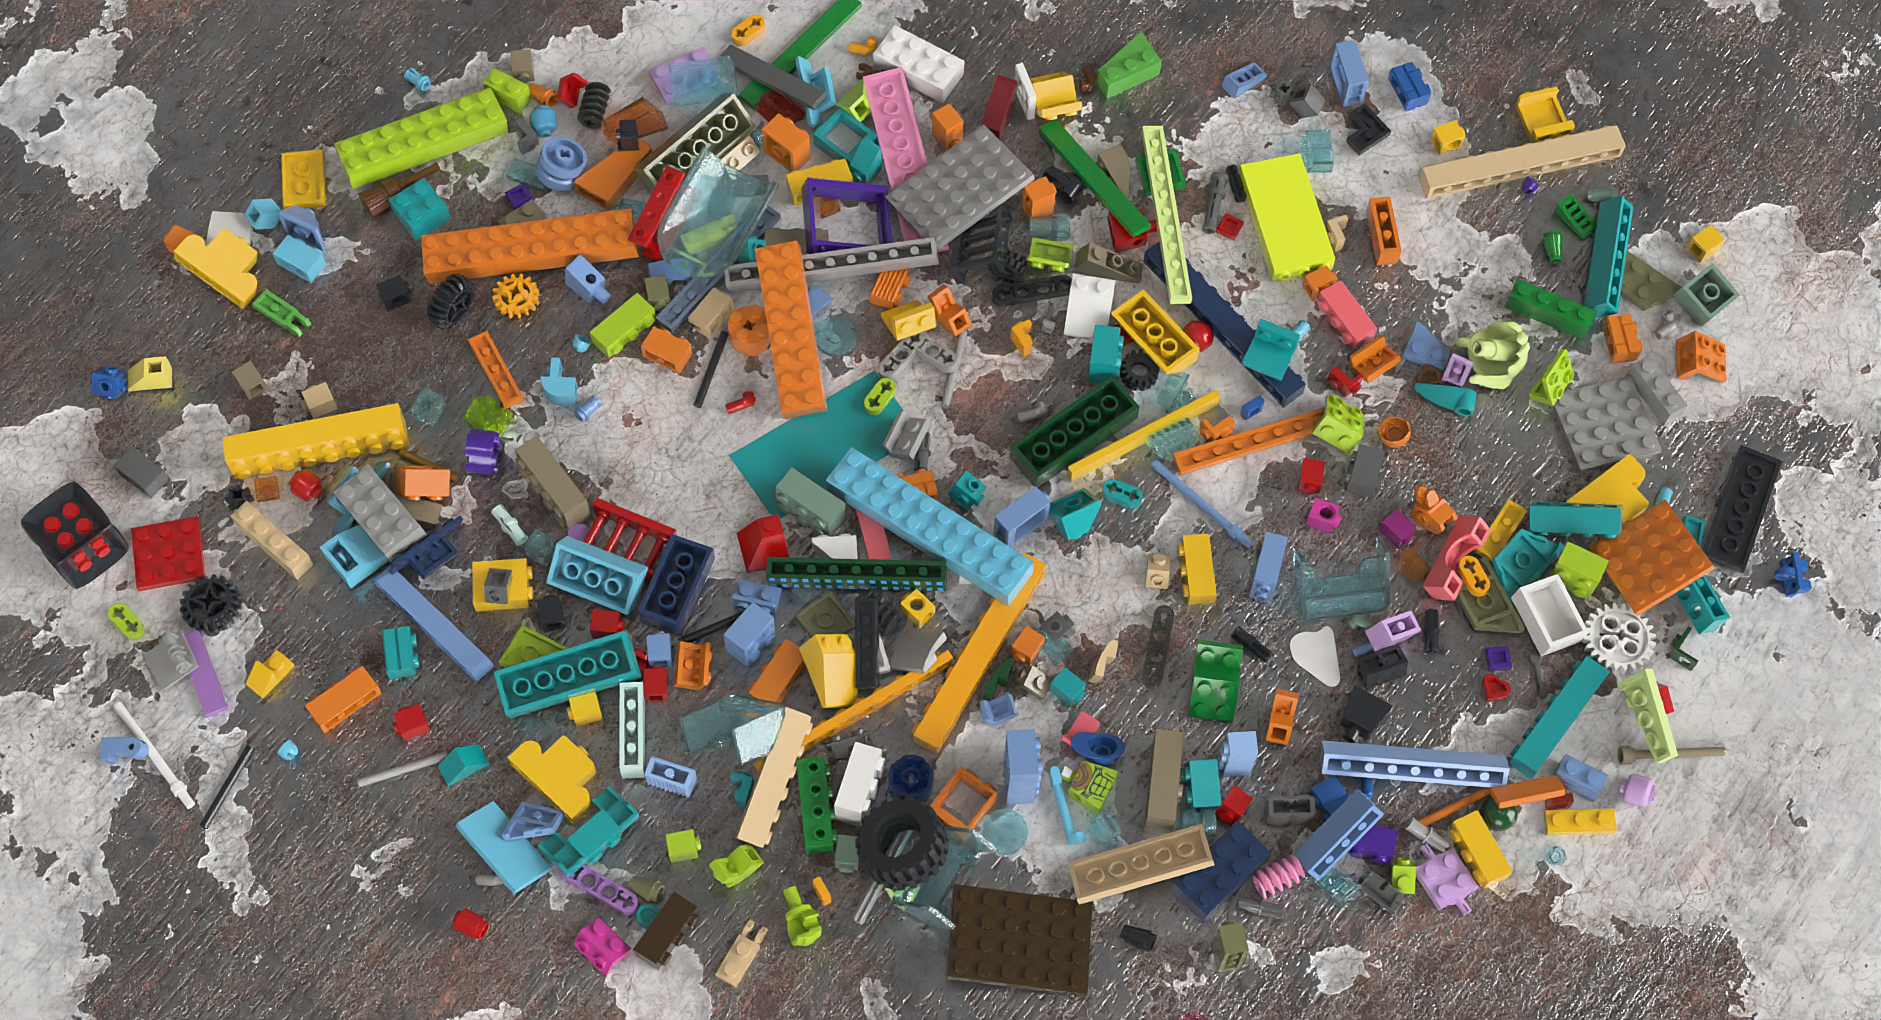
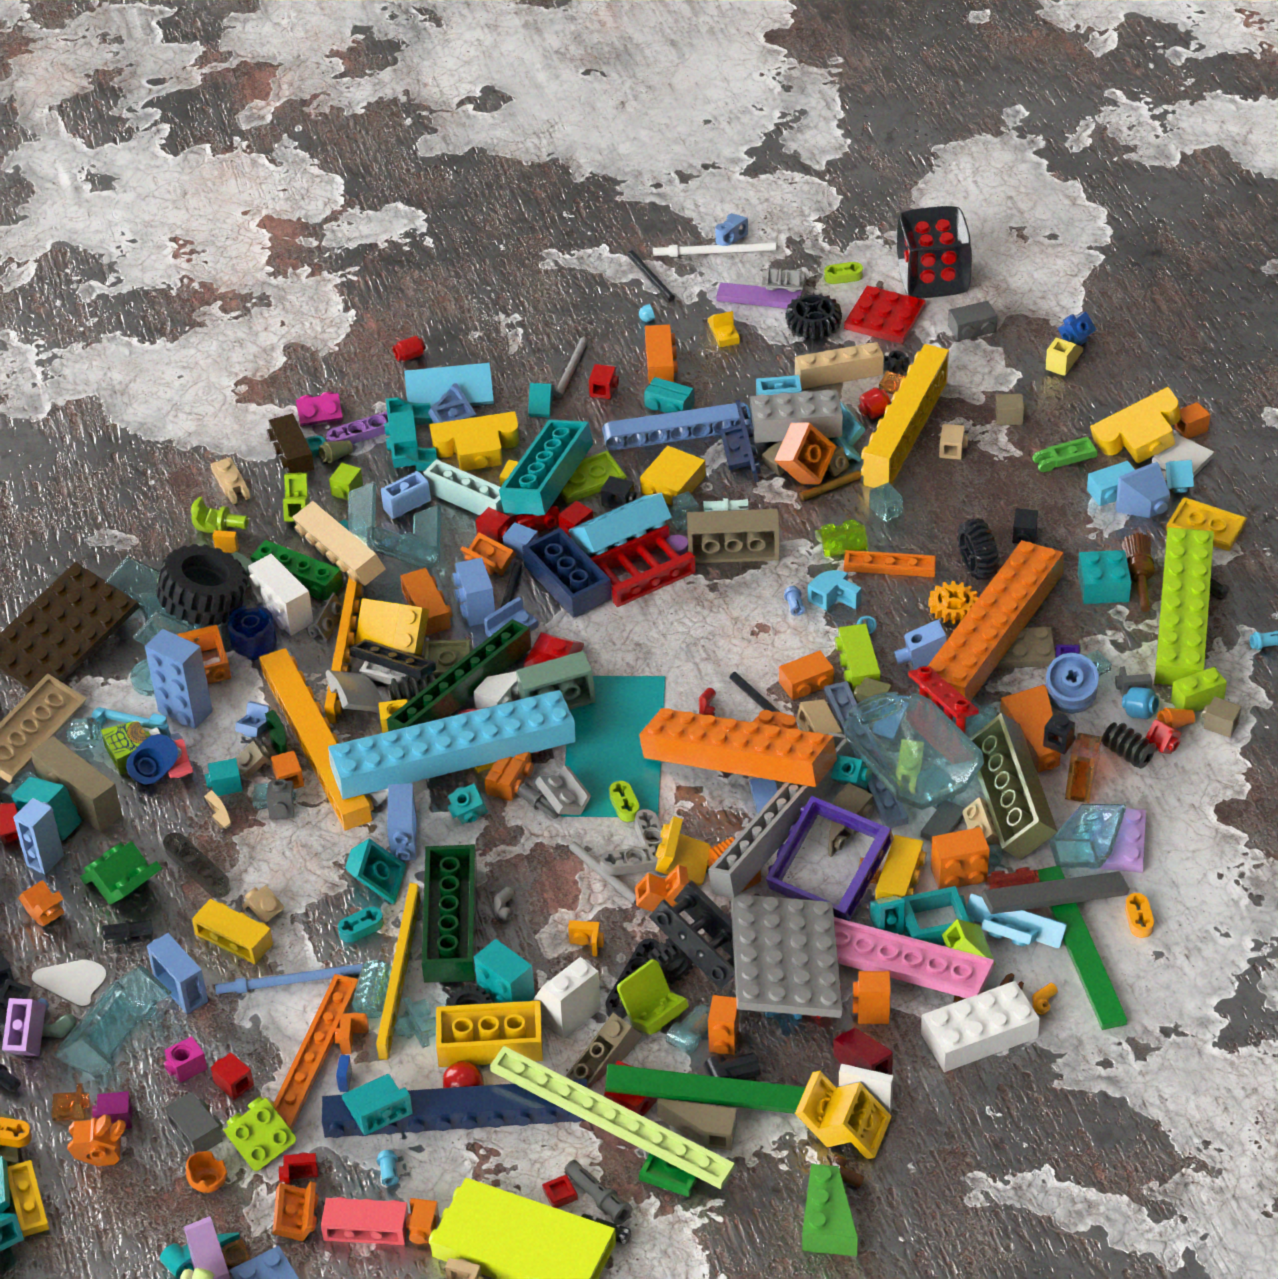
camera: 130 degrees right, 20 degrees down
dark purple brick [465,429,502,475] -> none
dark grey bracket [484,568,512,604] -> none
clear light blue tile [815,316,857,357] -> none
coral arch [1423,515,1491,601] -> none

